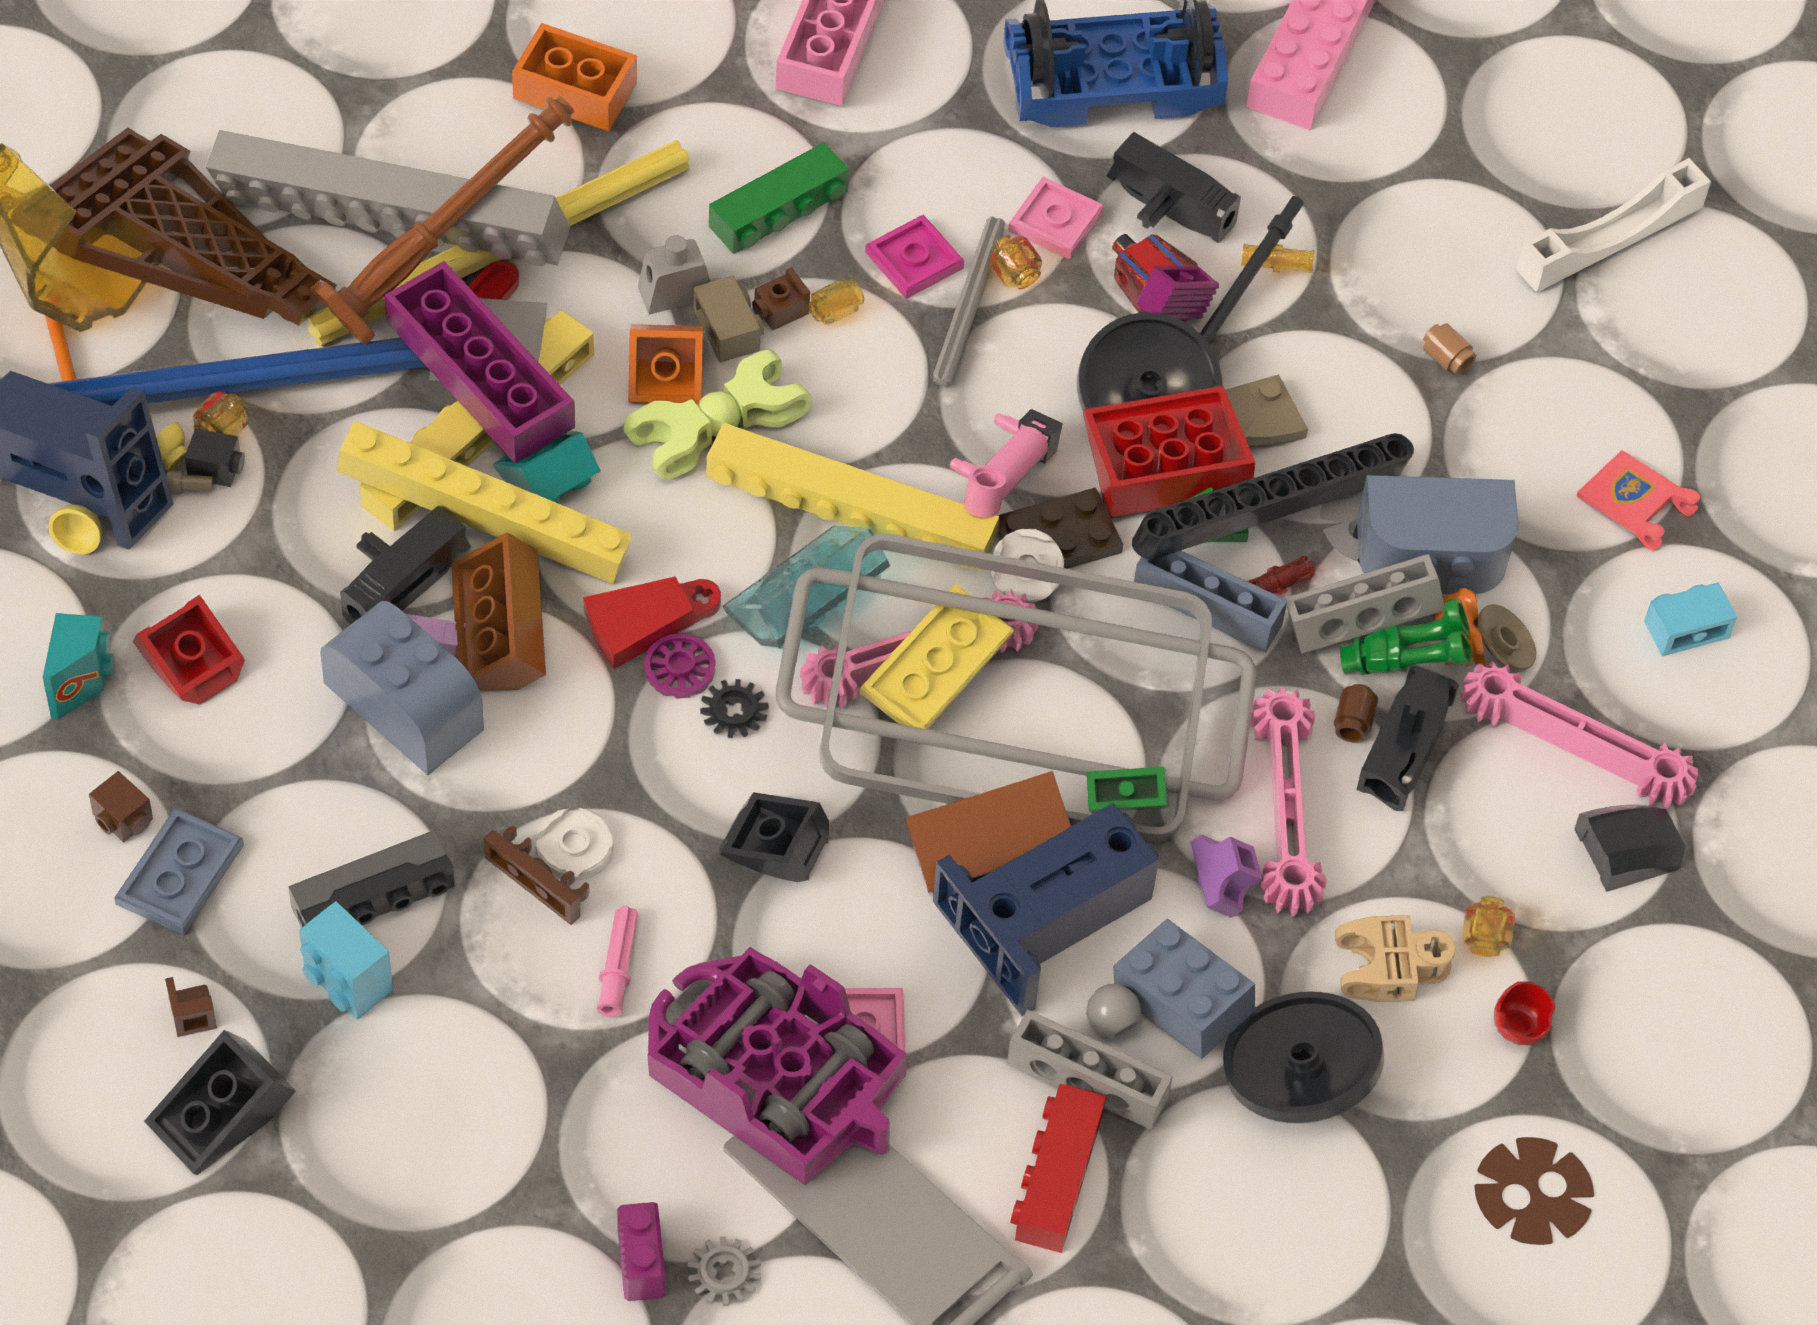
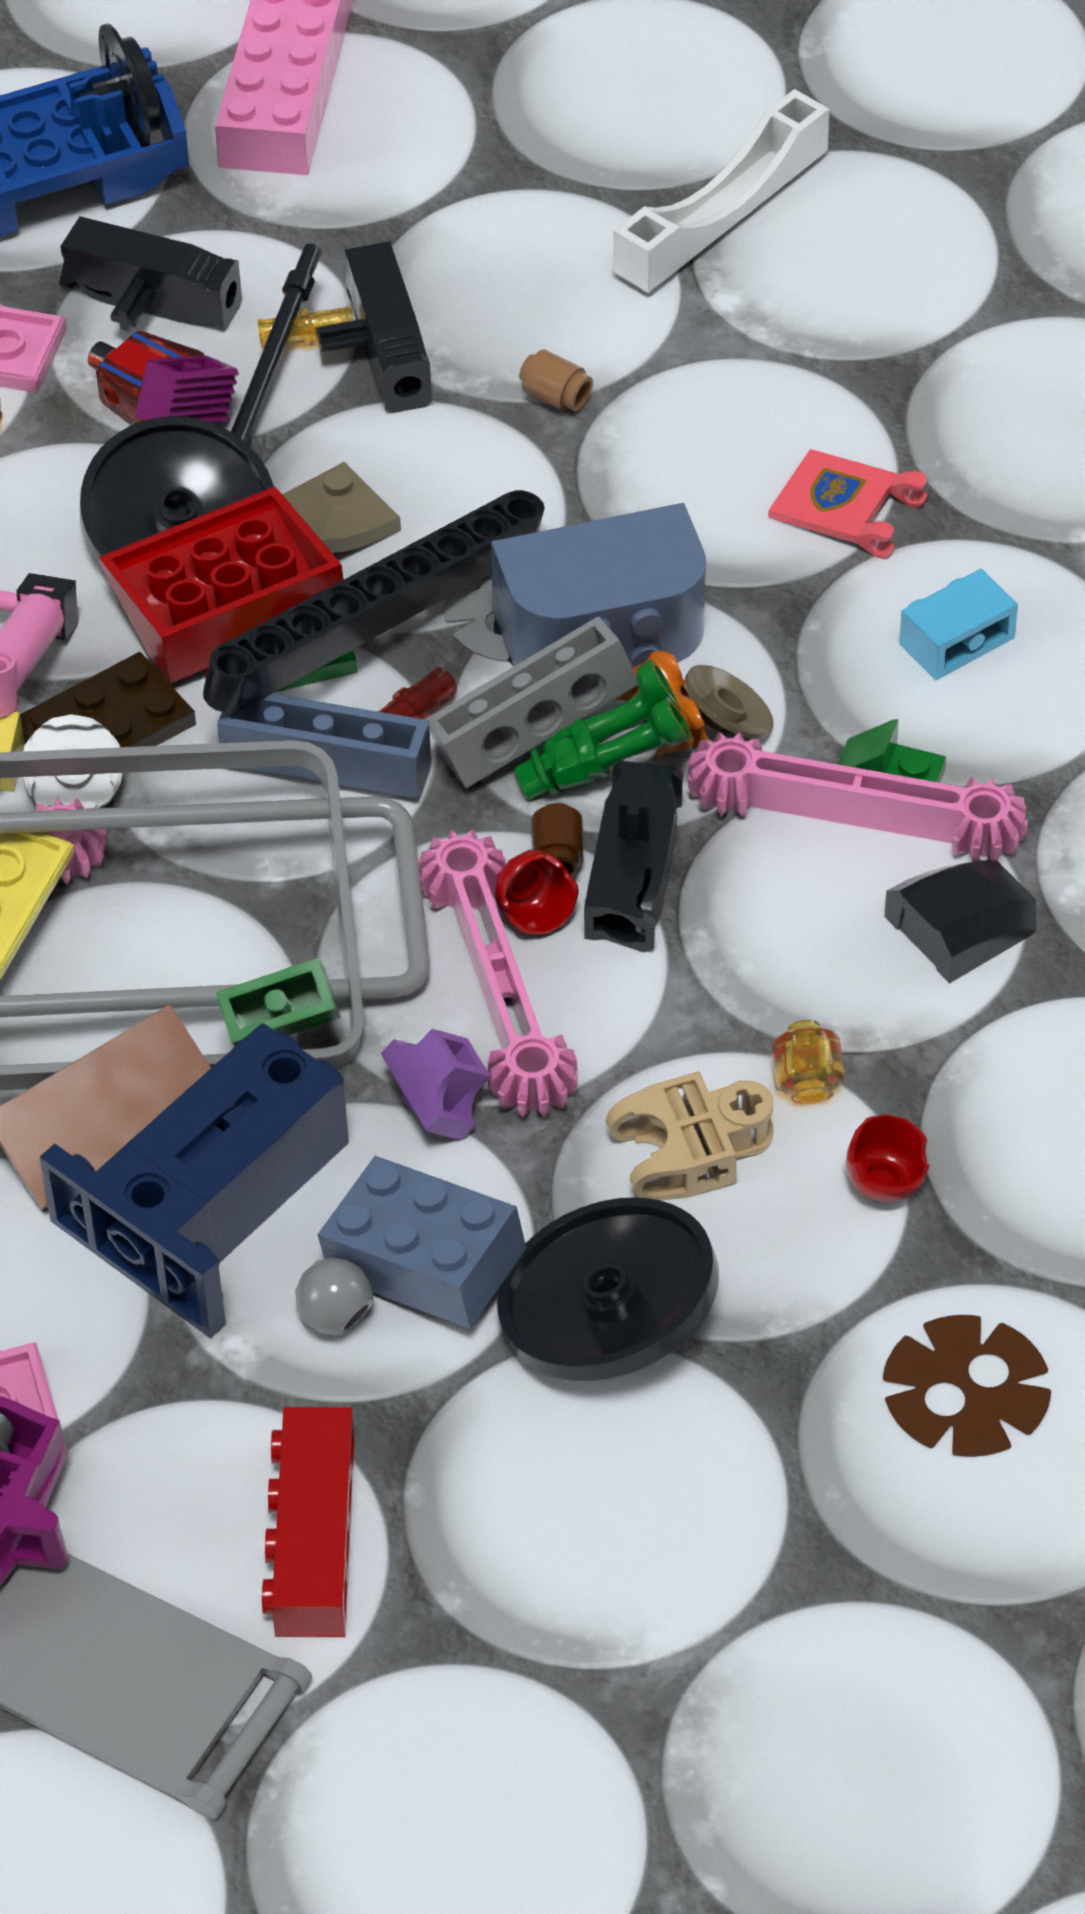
camera: 10 degrees left, 5 degrees down
light grey brick [1007,1009,1173,1130] -> none
none -> black piece [316,241,432,413]
none -> red hair [494,849,579,935]
none -> green slope [838,719,946,783]

